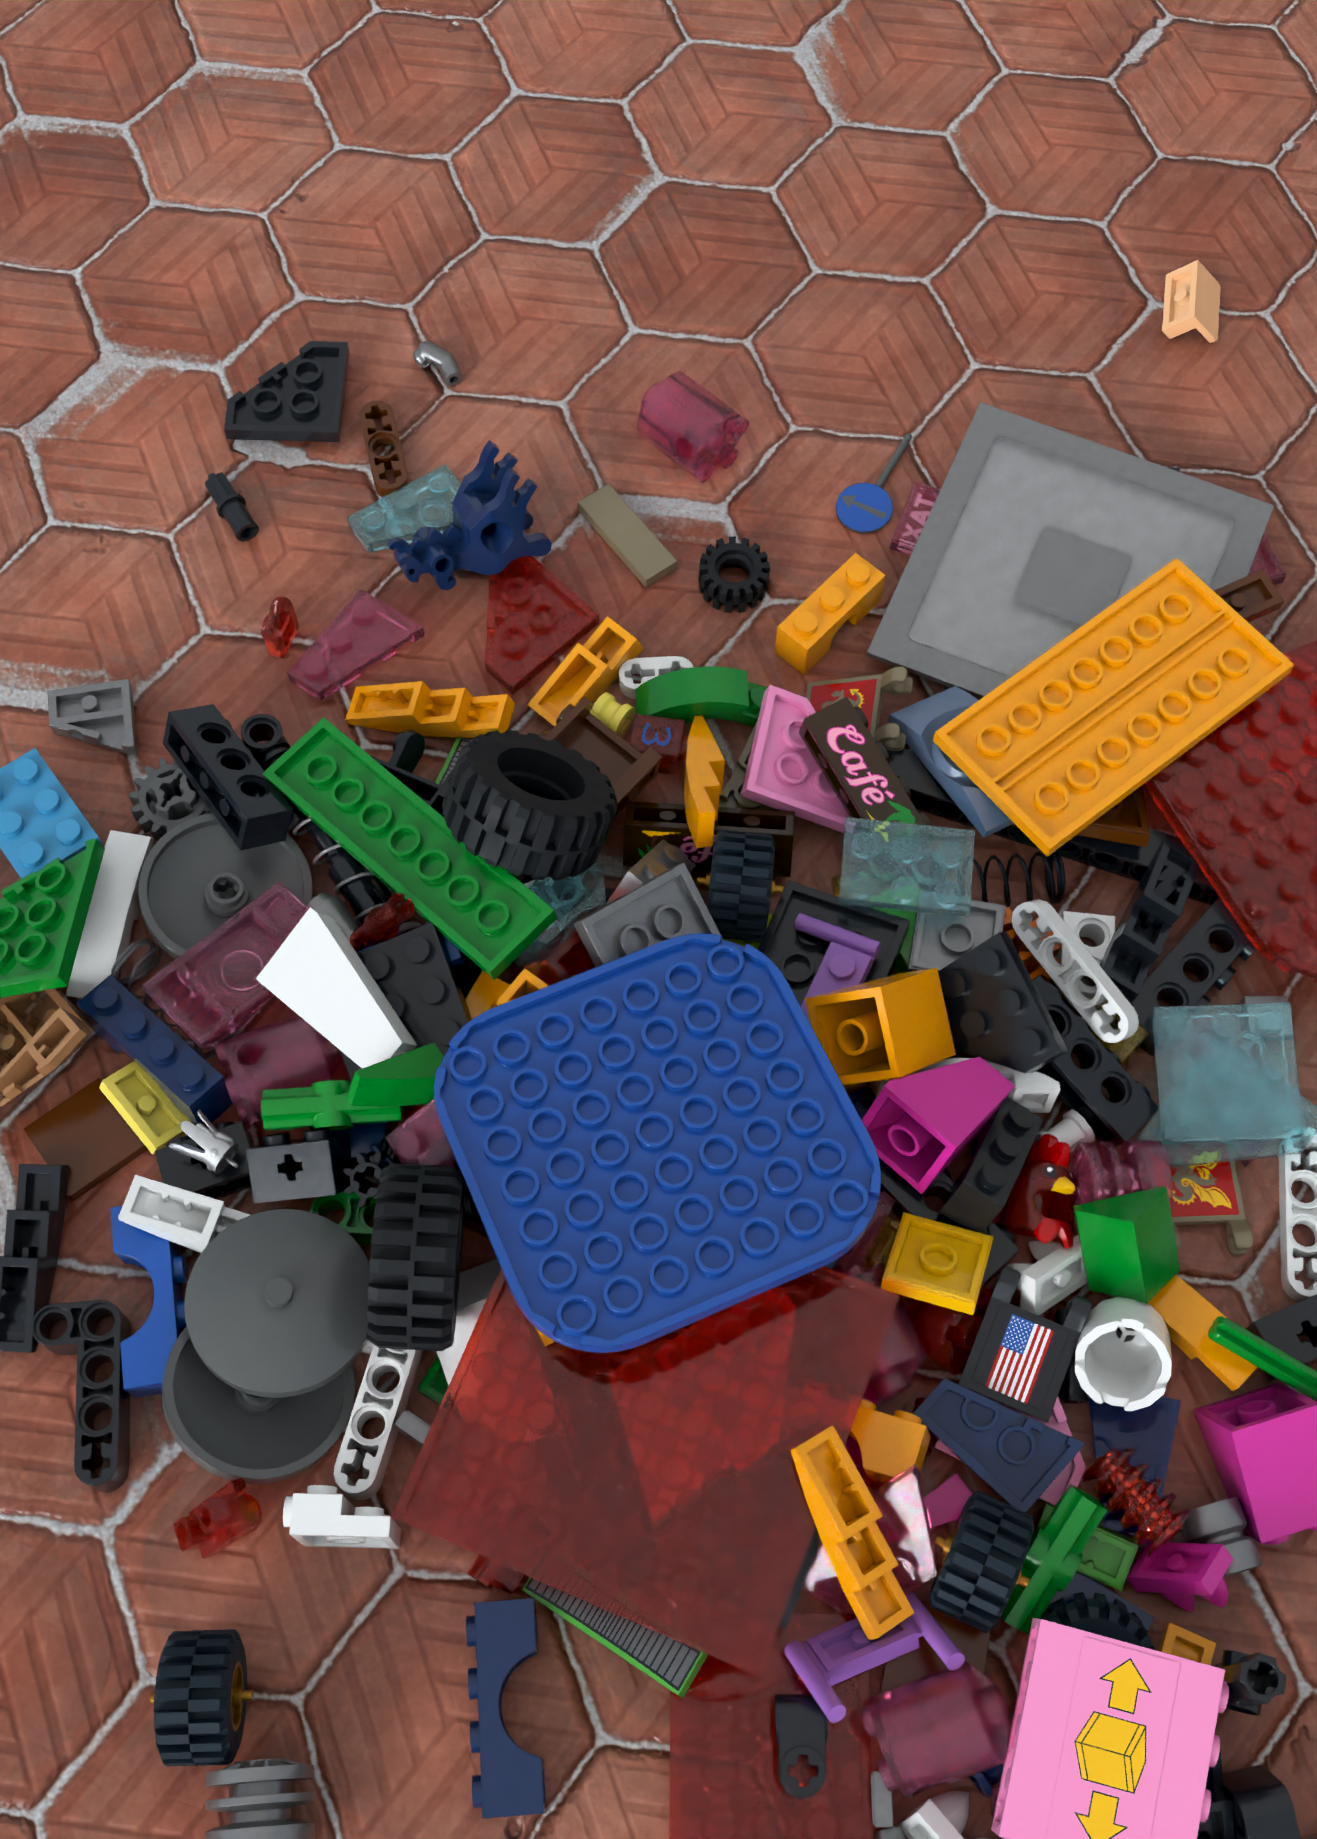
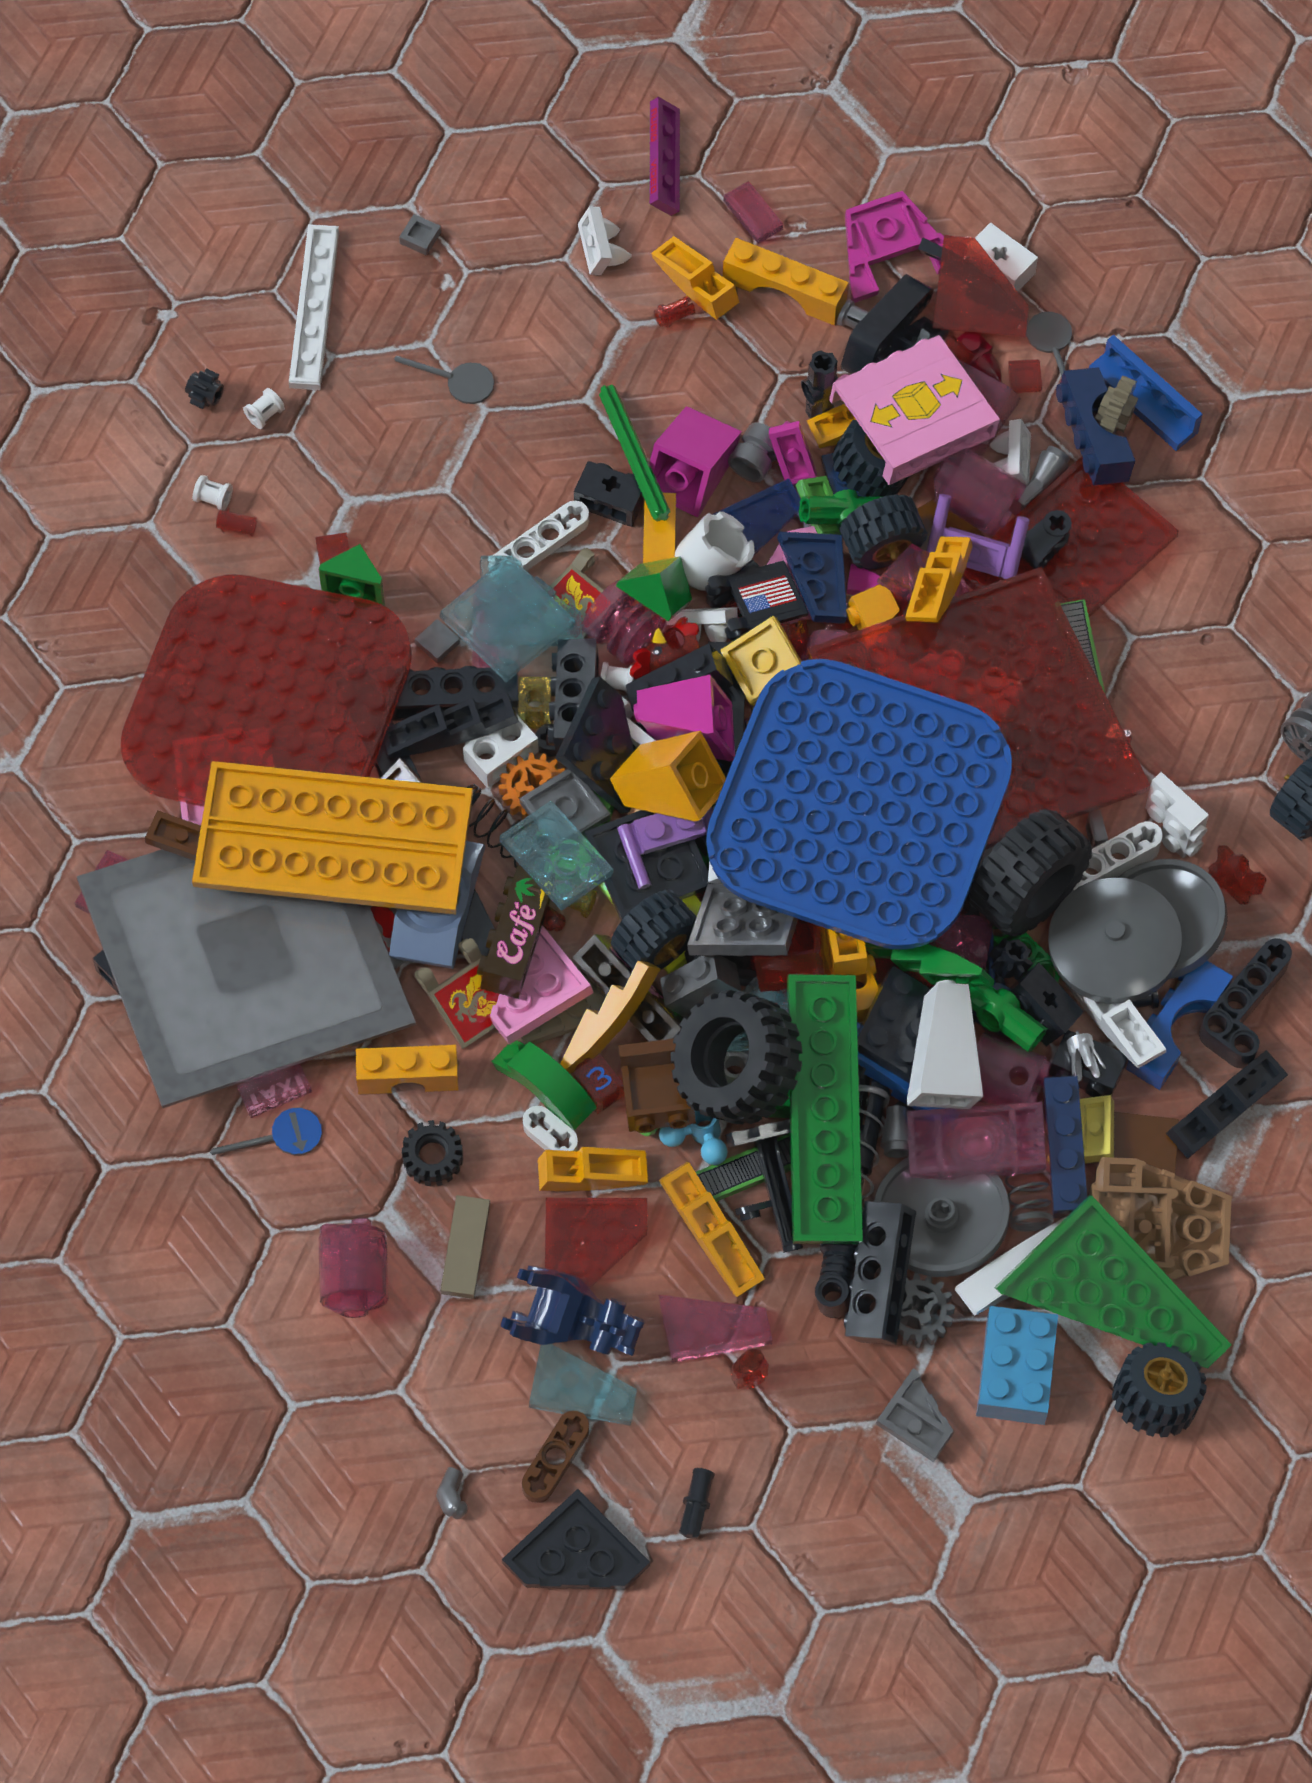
camera: 135 degrees left, 0 degrees up
clear red pin [349,893,415,951] -> none
dark blue arch [466,1598,546,1819] -> none
light yellow wheel [590,692,635,738] -> none
white beam [1012,899,1139,1043] -> none
clear red piece [1081,1446,1190,1558] -> none

